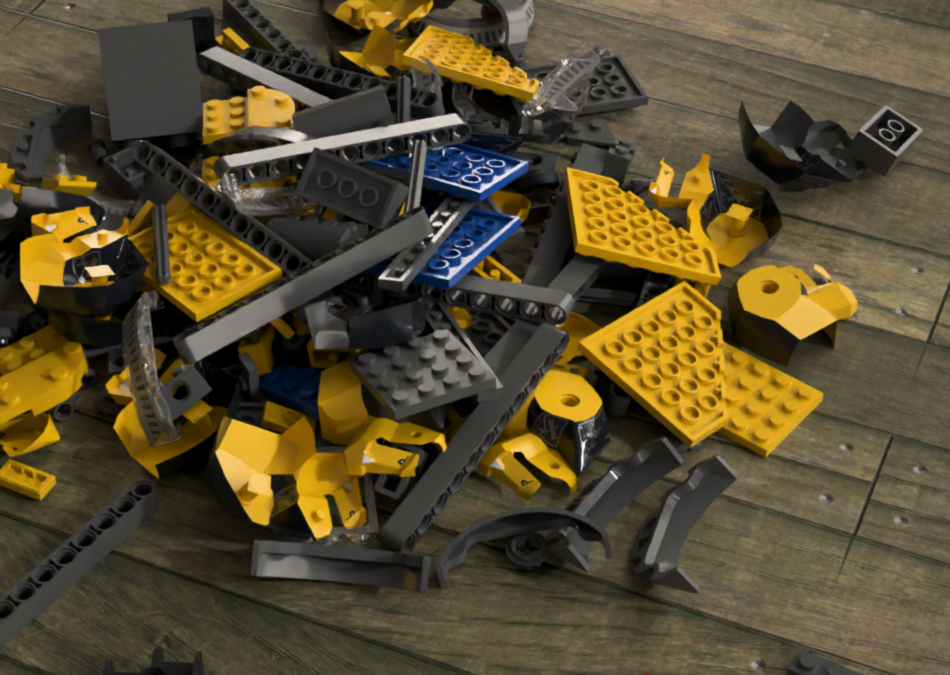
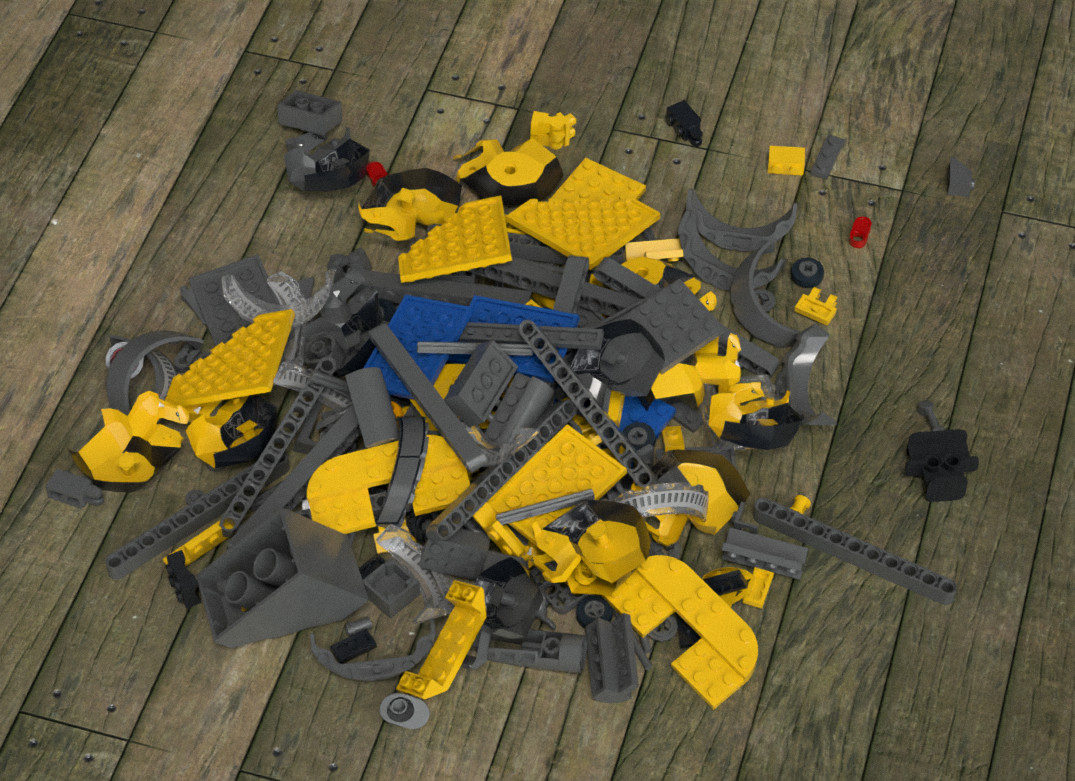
camera: 95 degrees left, 10 degrees up
none -> black plate [330,628,377,664]
none -> red piece [366,162,388,187]
none -> yellow hips [530,111,576,150]
none -> wheel [622,422,656,451]
none -> yellow bracket [625,238,683,262]
none -> black hinge [665,100,703,147]
none -> black plate [702,570,748,596]
none -> dark grey brick [722,528,809,579]
none -> dark grey bracket [731,502,758,534]
none -> yellow brick [768,146,805,175]
none -> yellow bush [789,495,811,515]
none -> black wheel [791,257,824,288]
none -> yellow plate [794,287,838,326]

